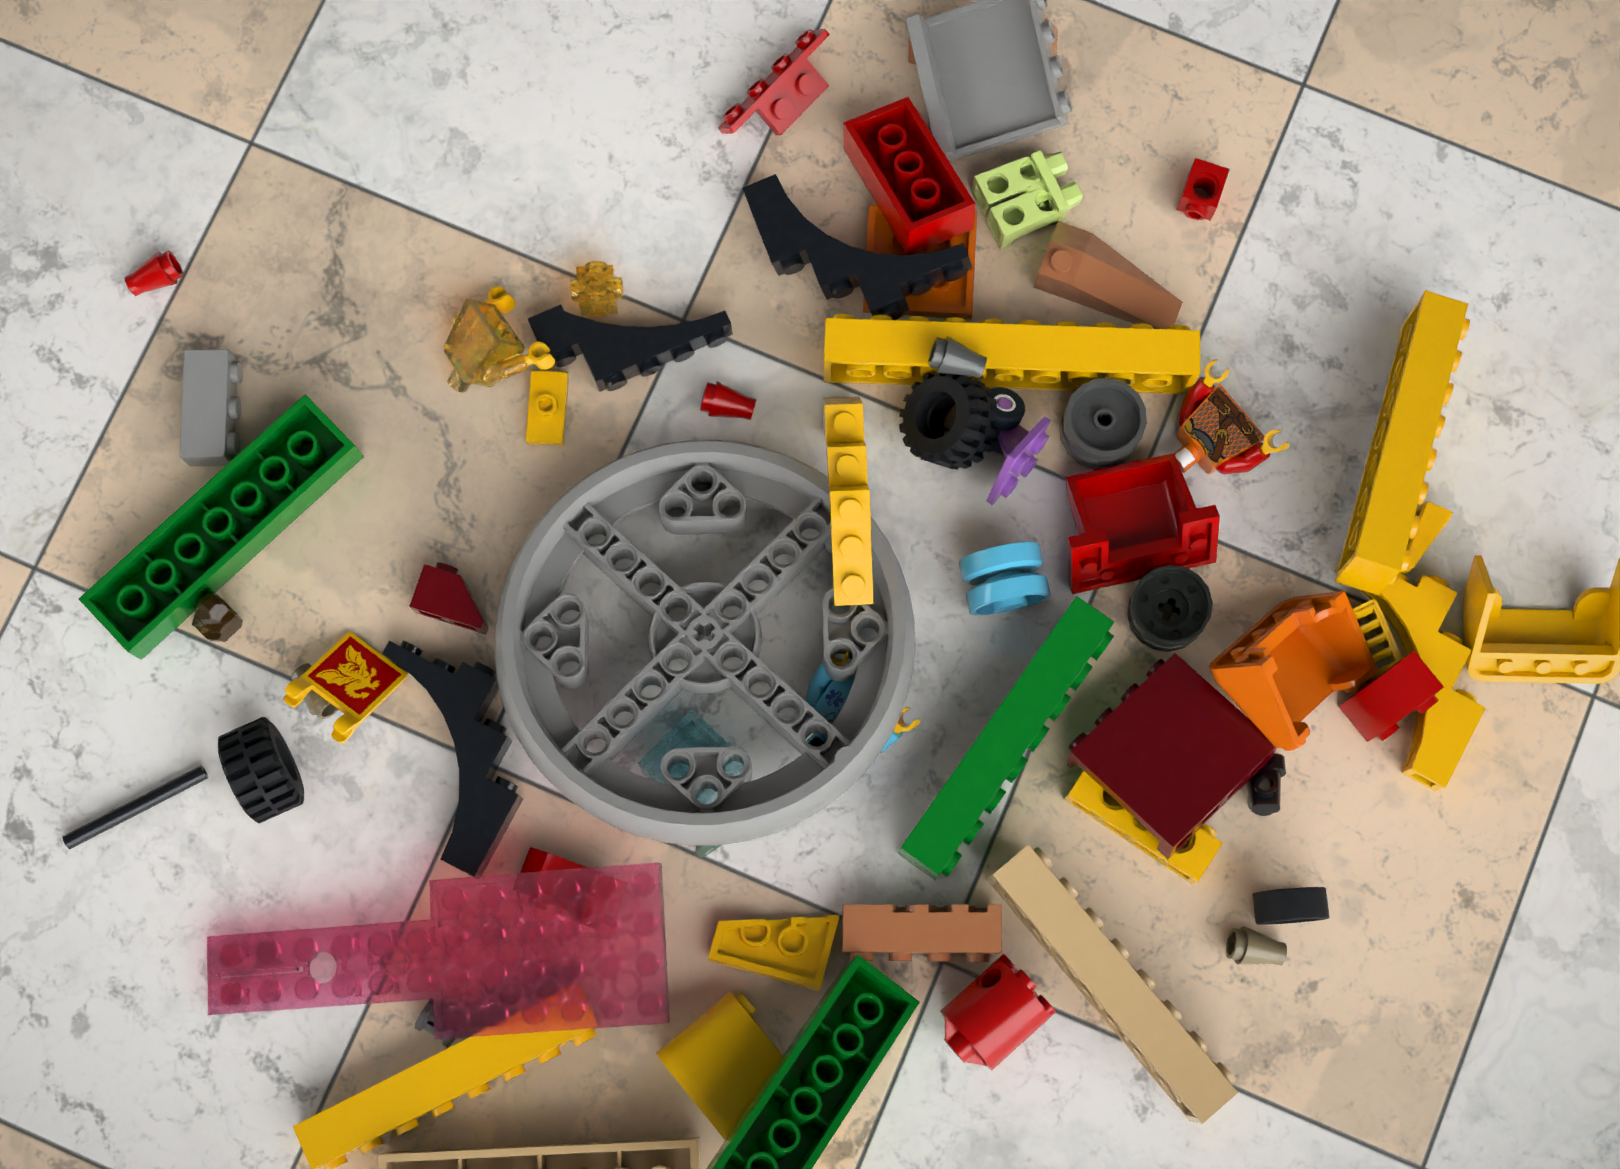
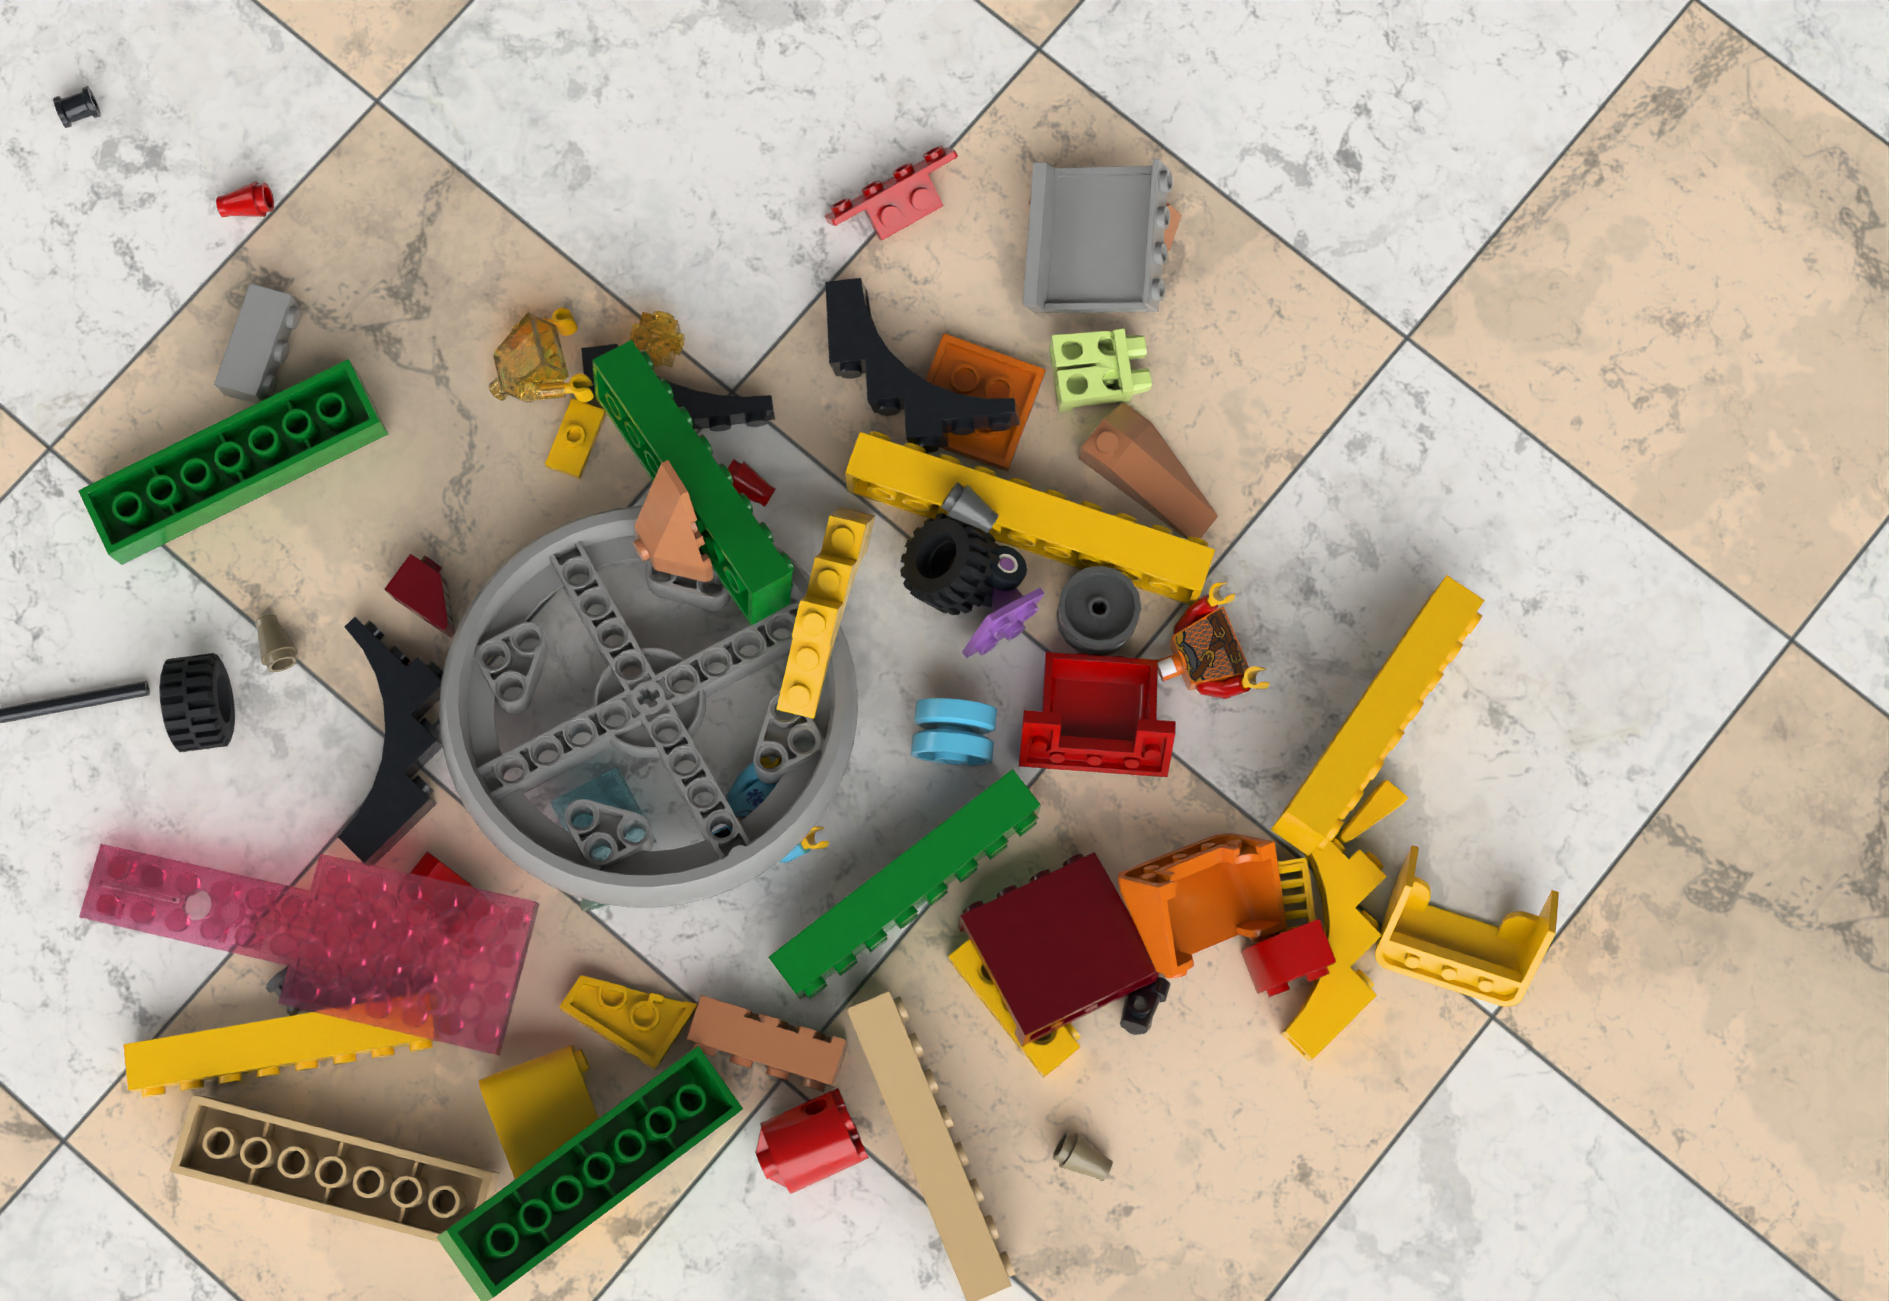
camera: 15 degrees right, 0 degrees up
dark brown rock [192,591,243,642] -> none
flag [283,631,408,744] -> none
red brick [843,97,975,255] -> none
pearl dark grey wheel [1127,565,1213,652] -> none
red brick [1176,158,1230,221] -> none
black tyre [1252,887,1329,925] -> none
none -> green brick [593,340,794,626]
none -> nougat wedge [632,460,713,583]

